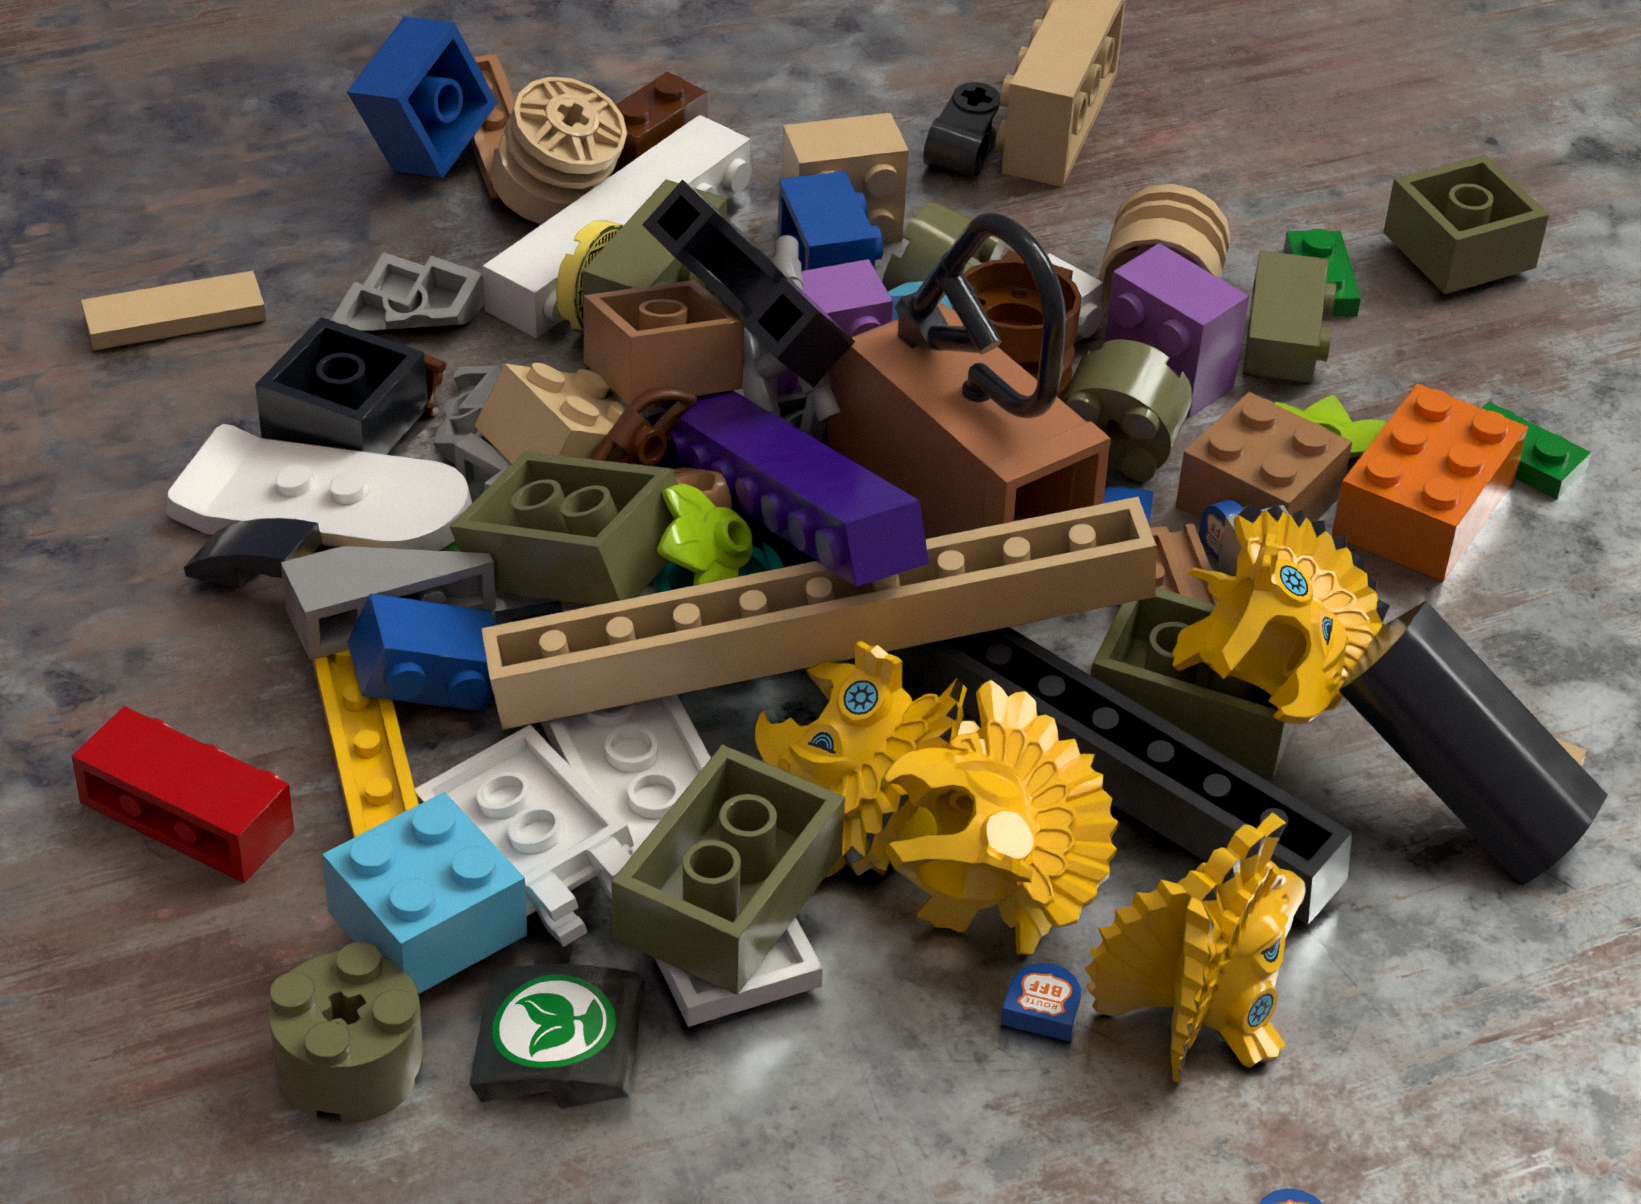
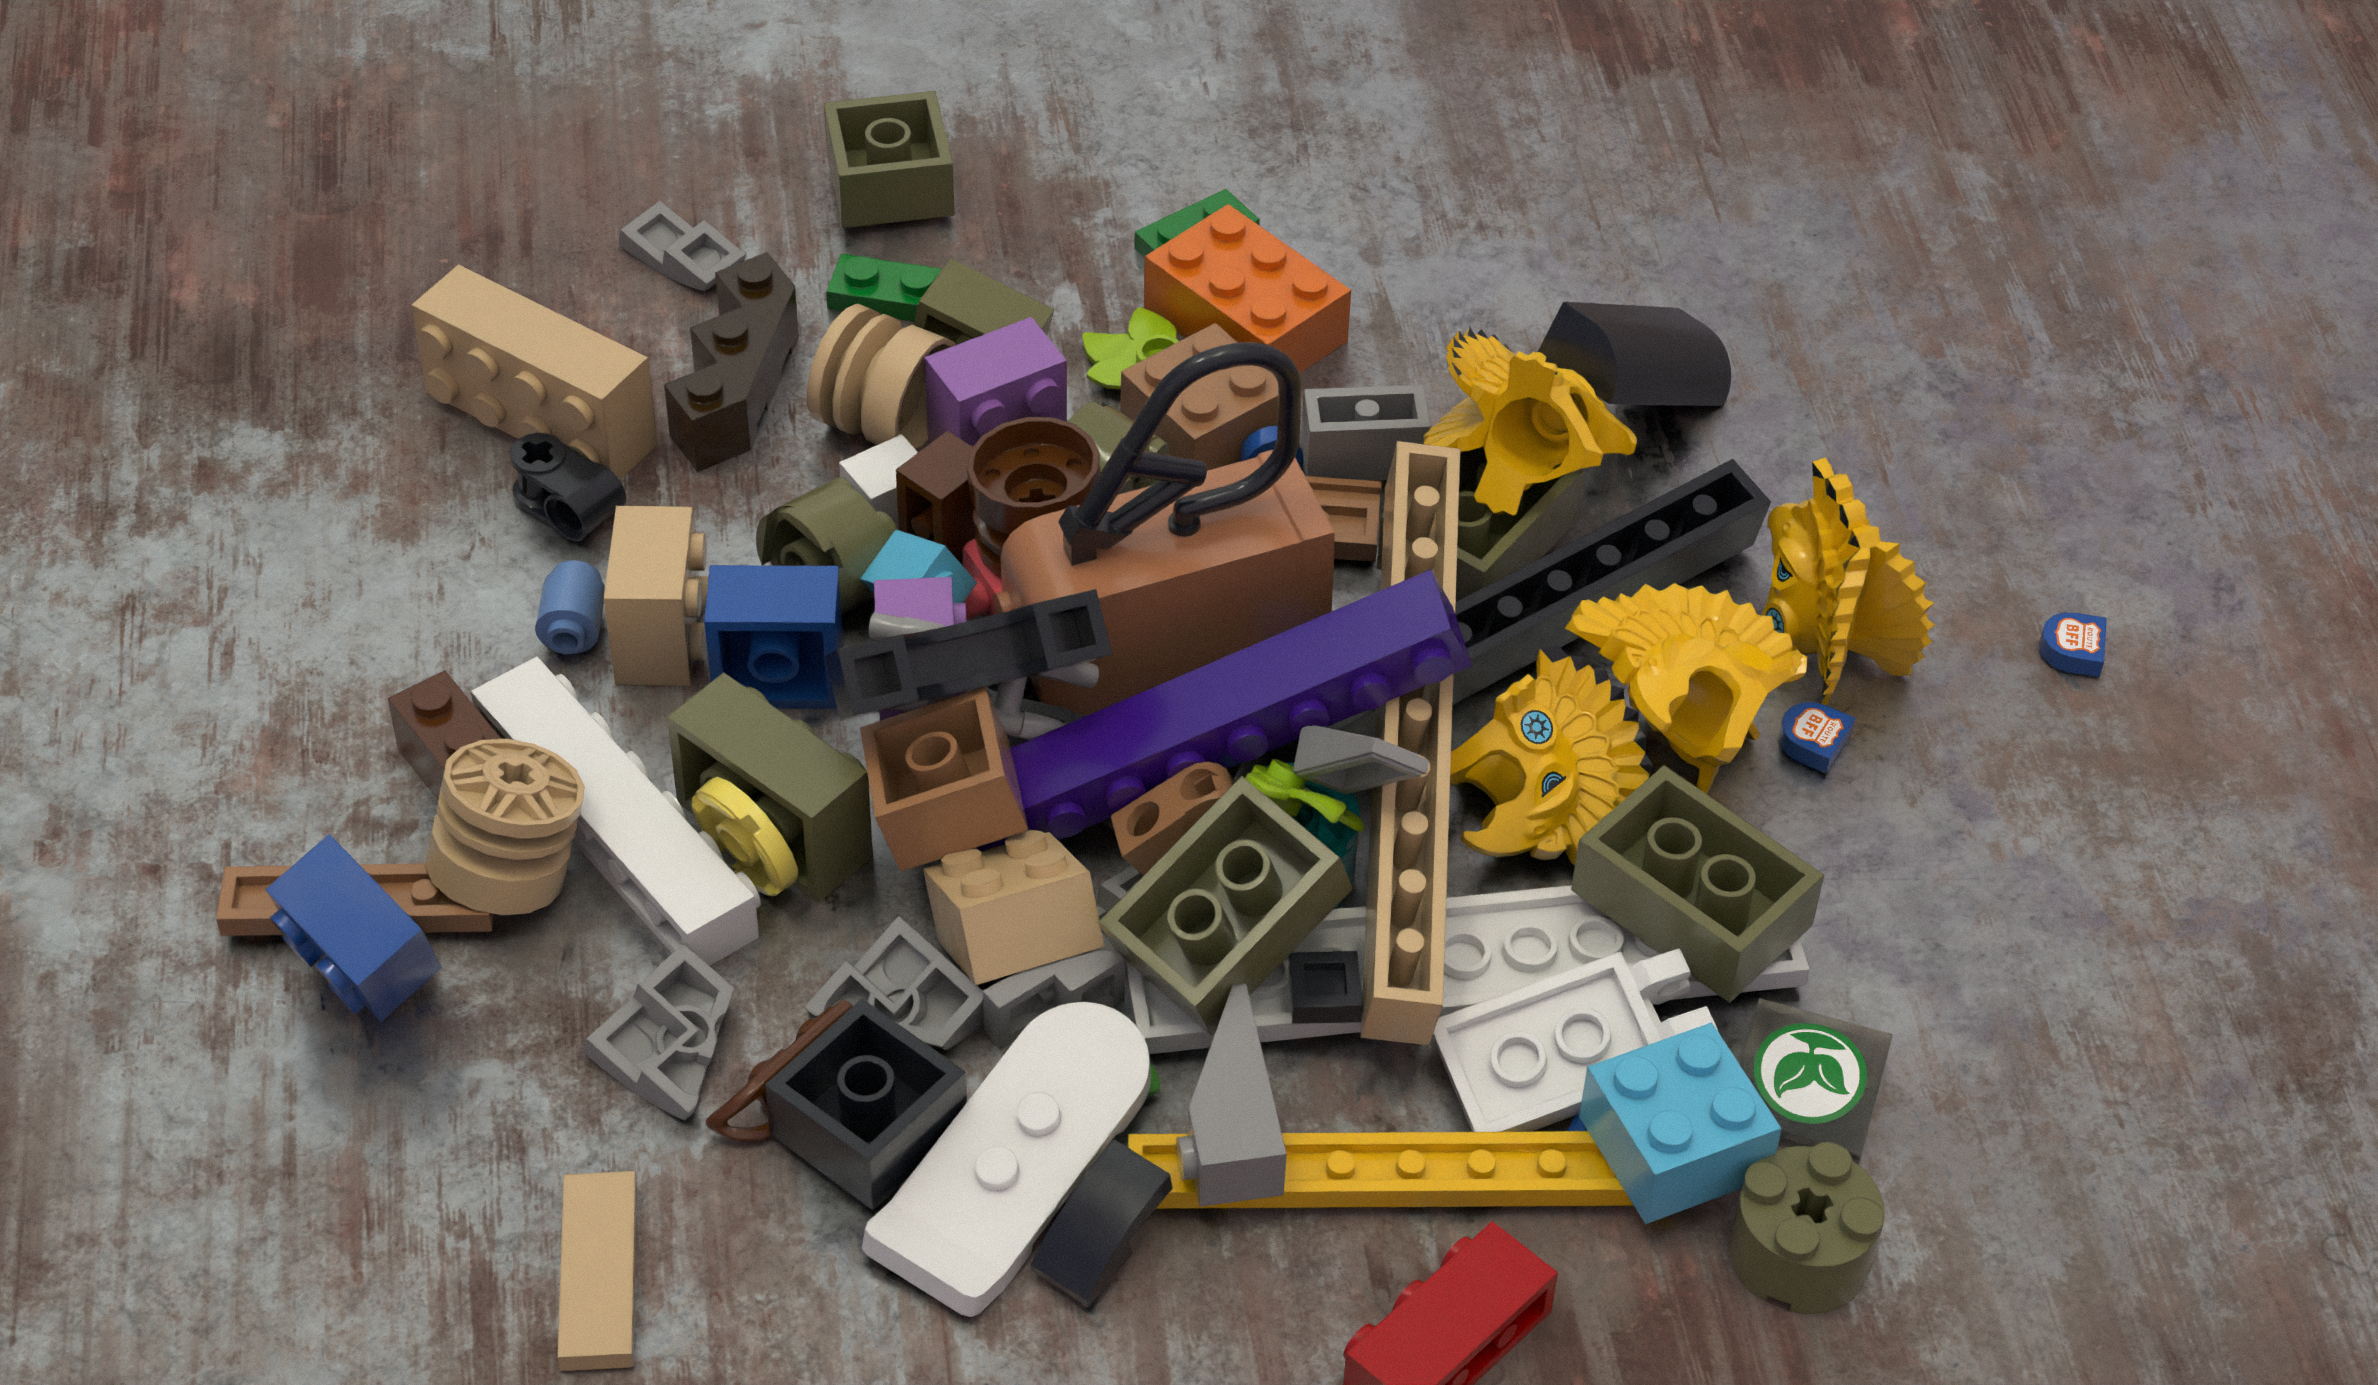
camera: 75 degrees left, 5 degrees up
blue brick [347,593,496,712] -> none
reddish brown piece [590,387,697,466] -> none
none -> light grey slope [618,201,746,291]
none -> dark brown brick [664,252,799,472]
none -> light grey slope [1293,725,1429,794]

